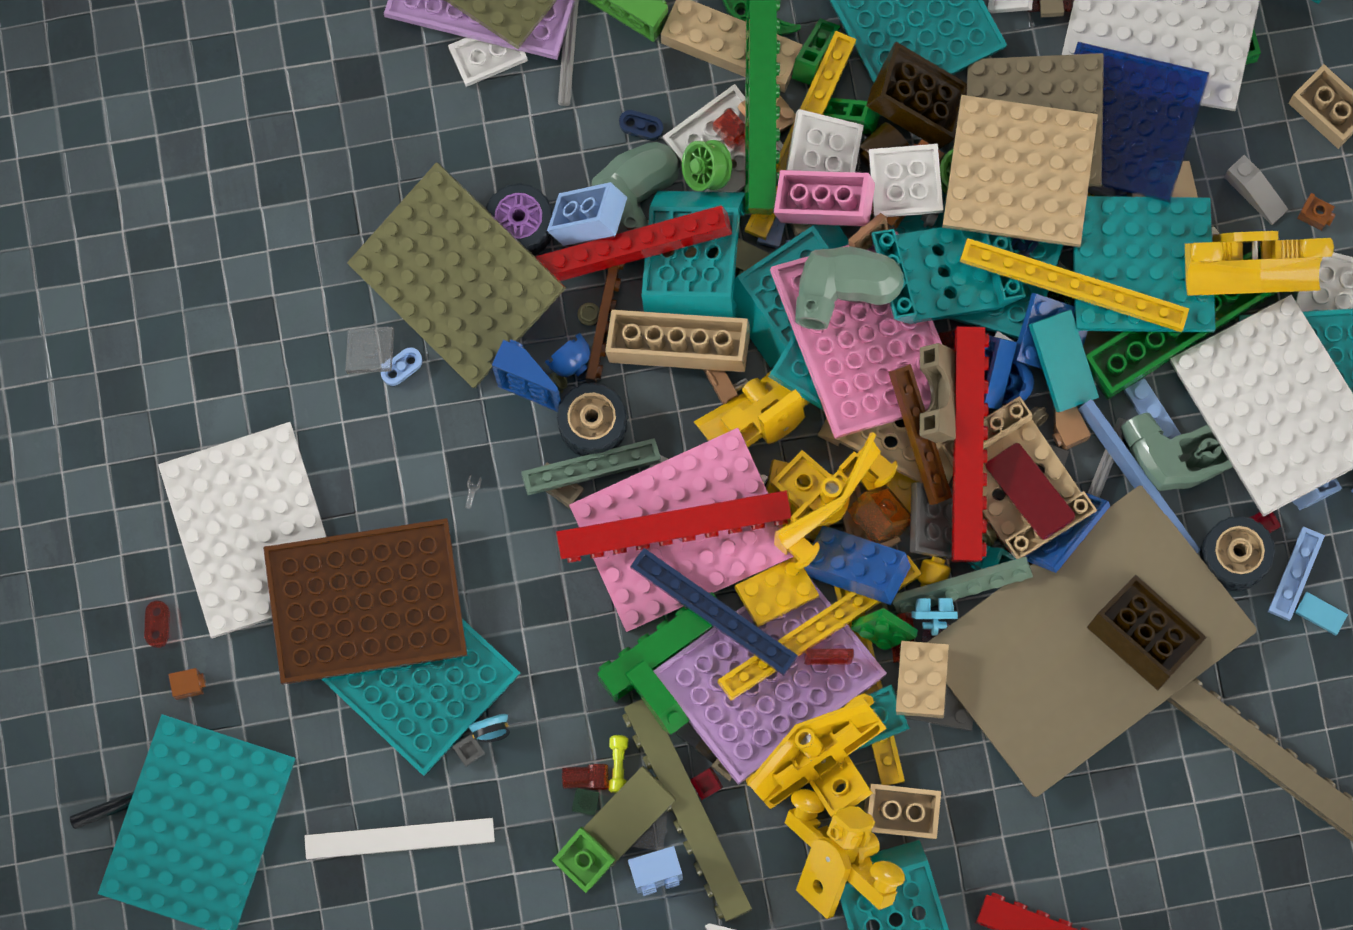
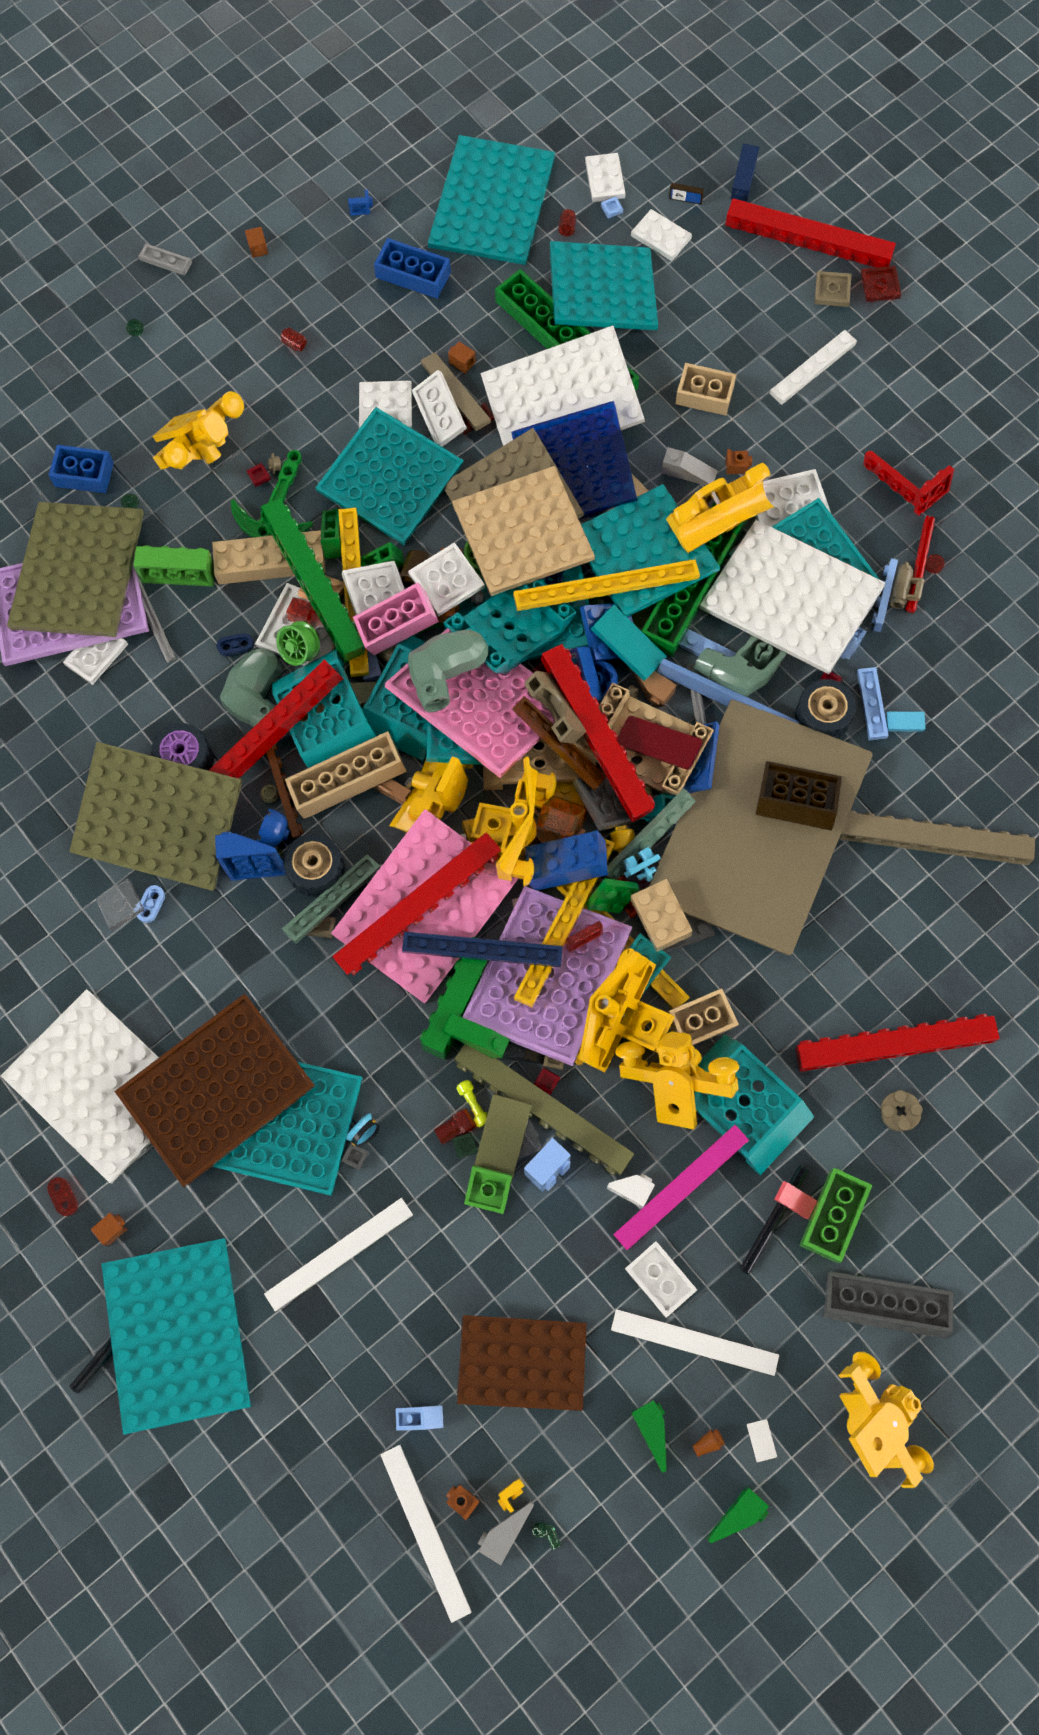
camera: 30 degrees left, 5 degrees down
clear hand [465,475,482,509] -> none
light blue brick [547,182,627,246] -> none
yellow plate [735,557,819,627] -> none
medium nougat plate [848,213,888,250] -> none
dark brown slope [866,42,967,149] -> none

